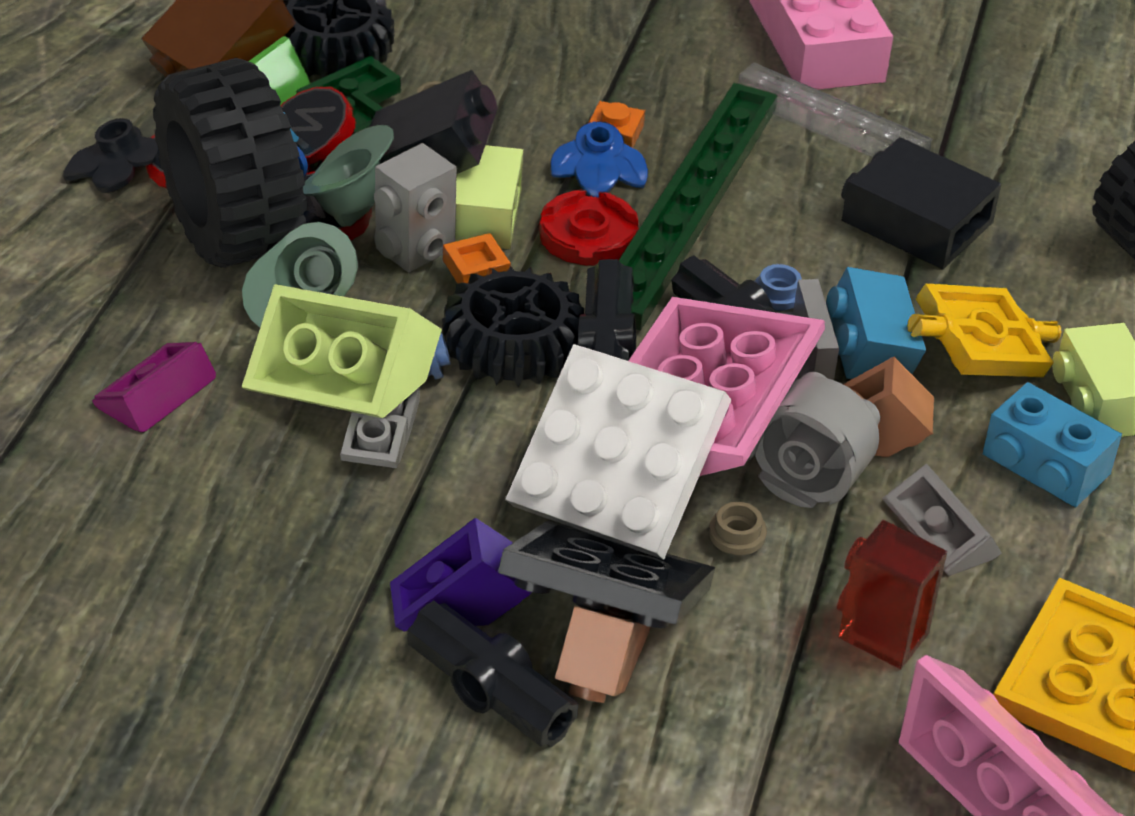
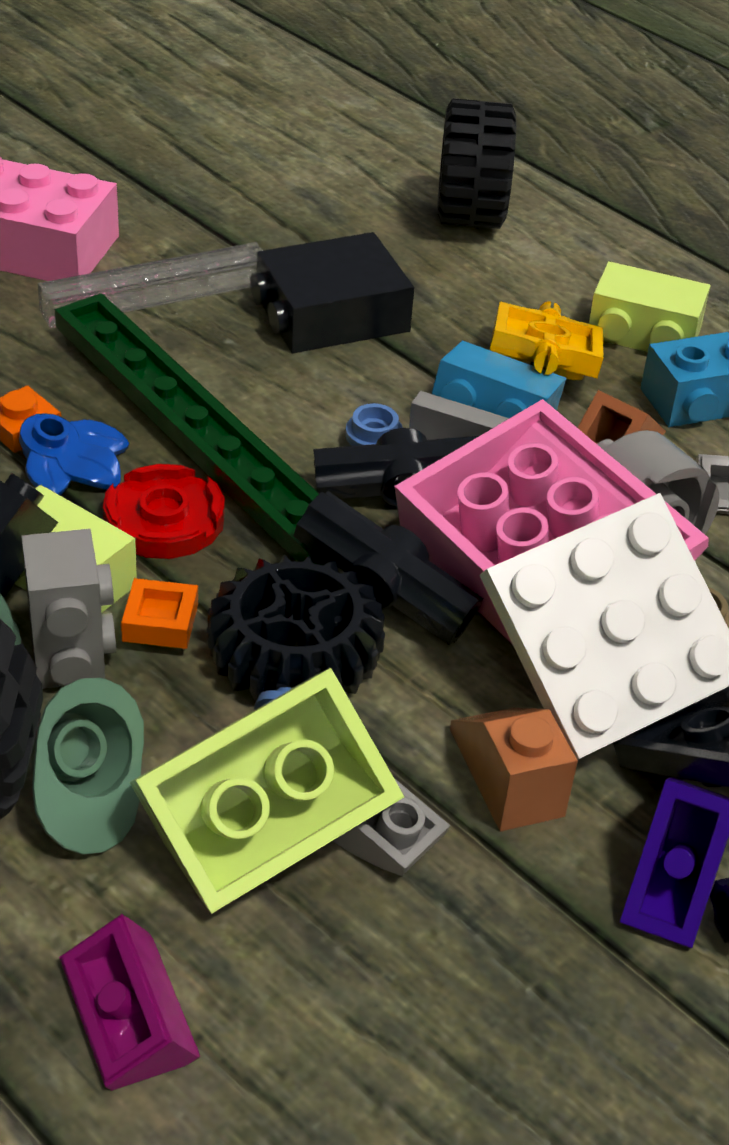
camera: 60 degrees left, 0 degrees up
none -> nougat slope [450,708,578,832]

